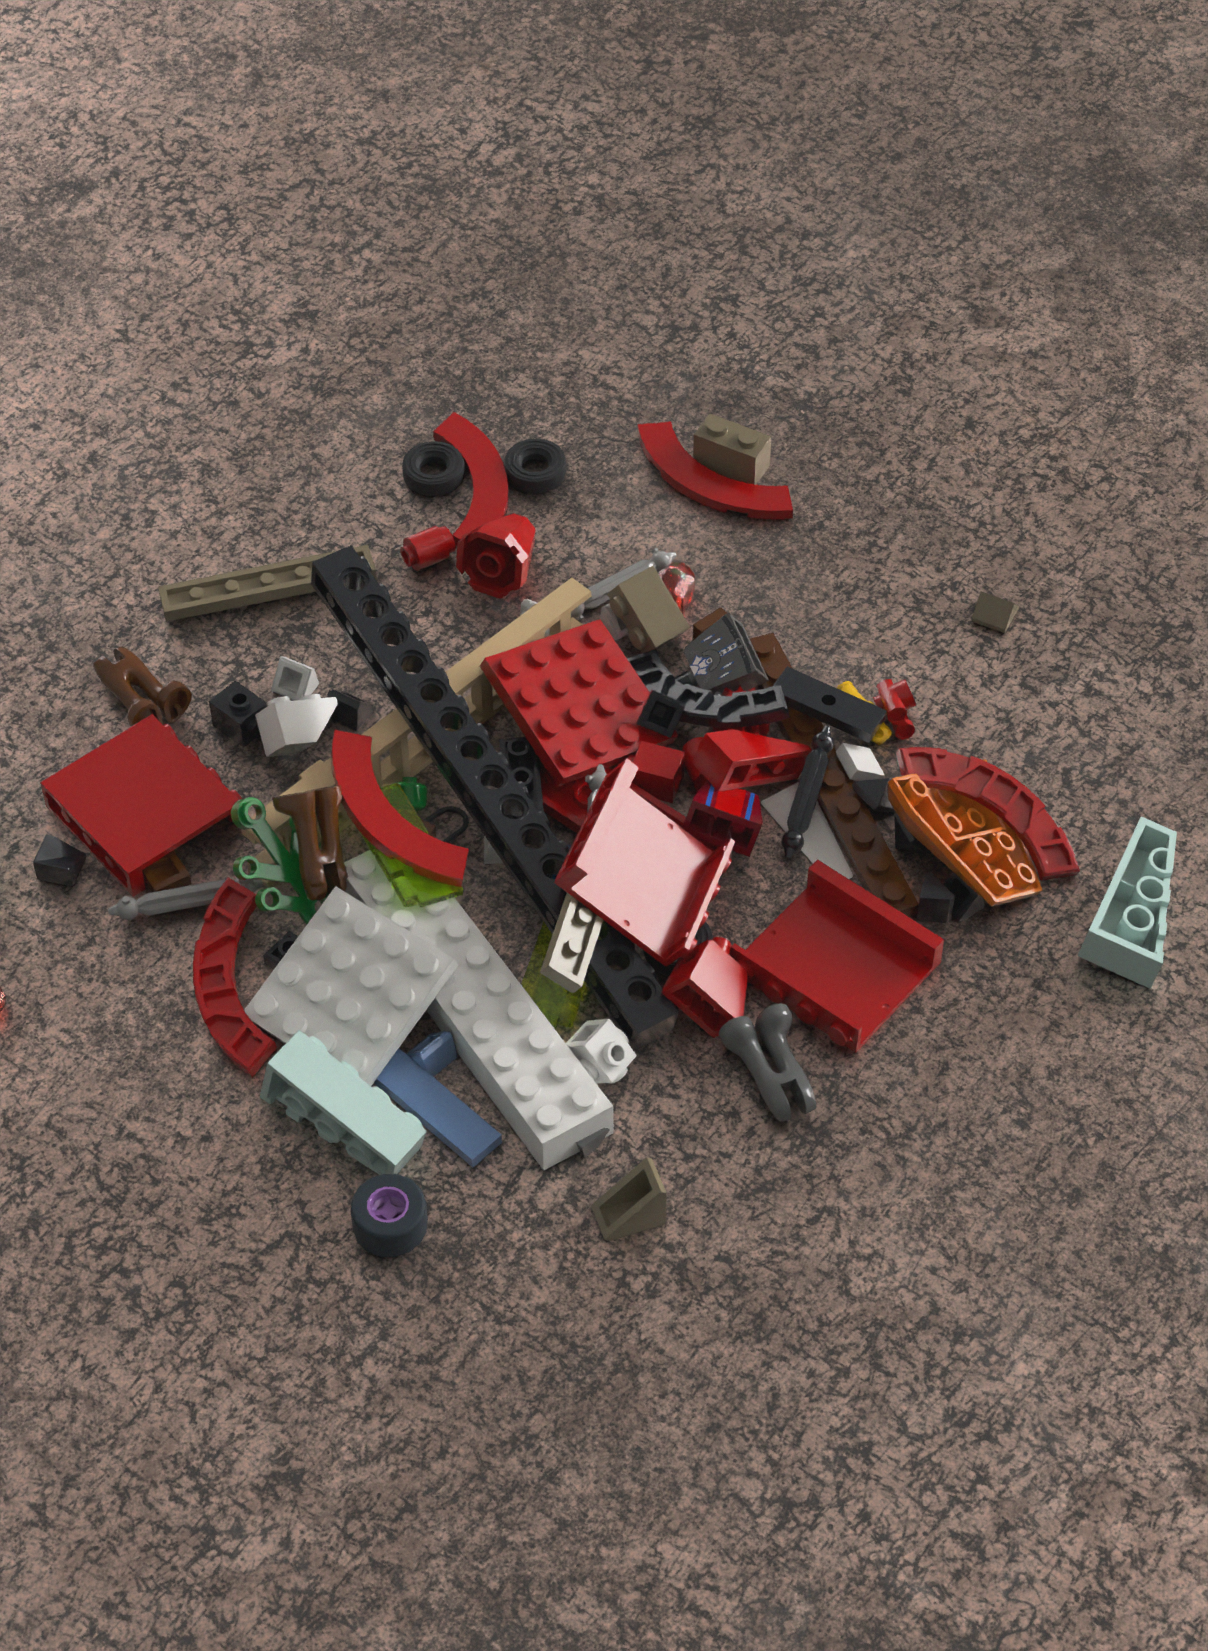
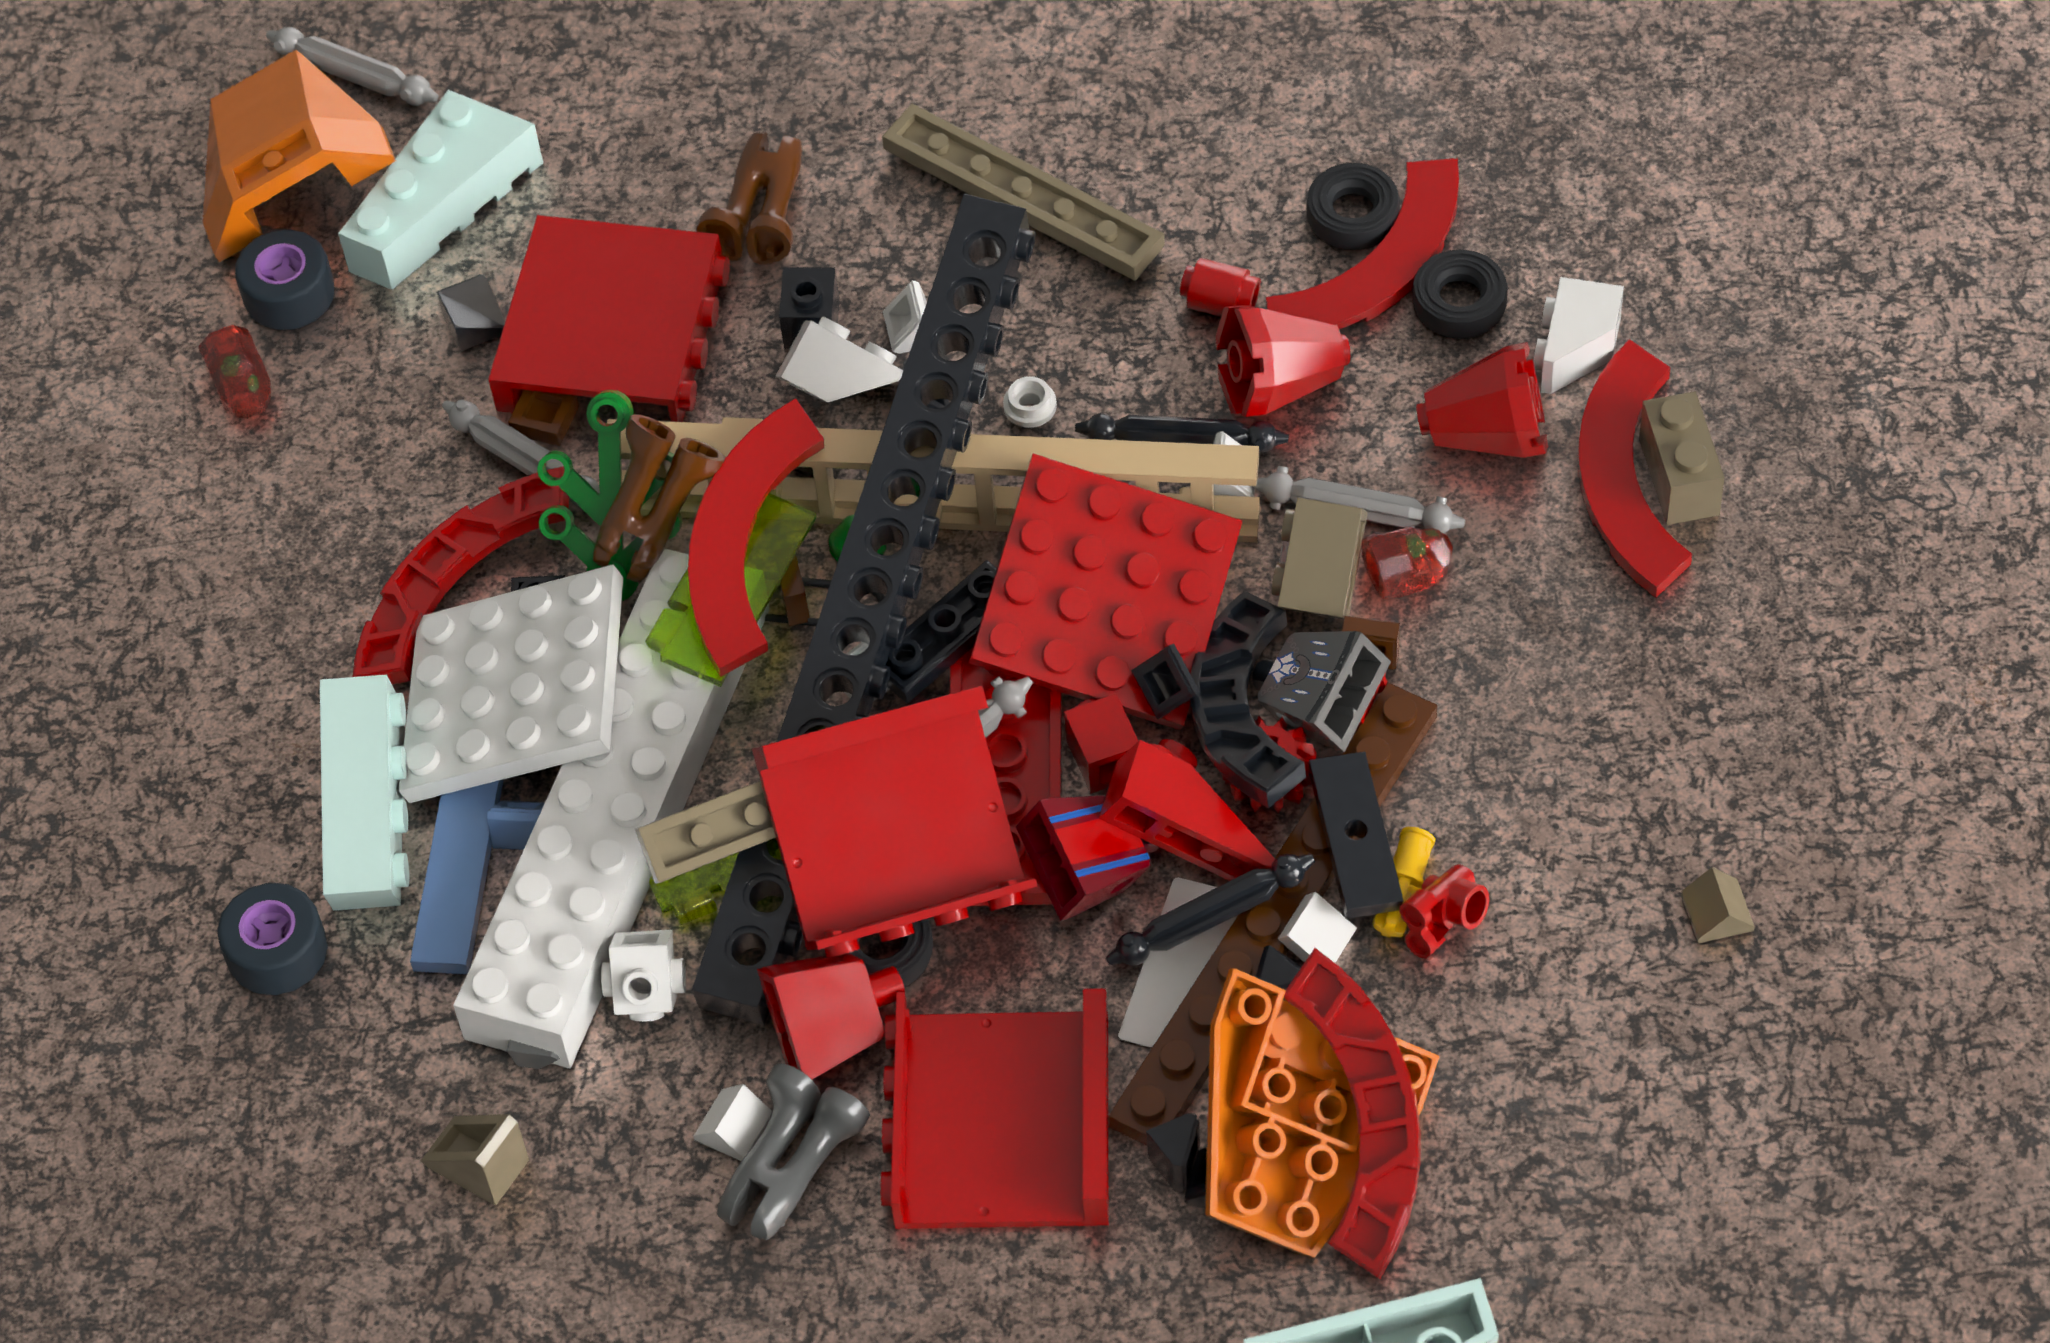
camera: 55 degrees right, 5 degrees up
none -> white slope [693,1084,773,1161]
none -> black wheel [1075,413,1289,453]
none -> red cone [1416,342,1548,458]
none -> white slope [1534,277,1624,394]

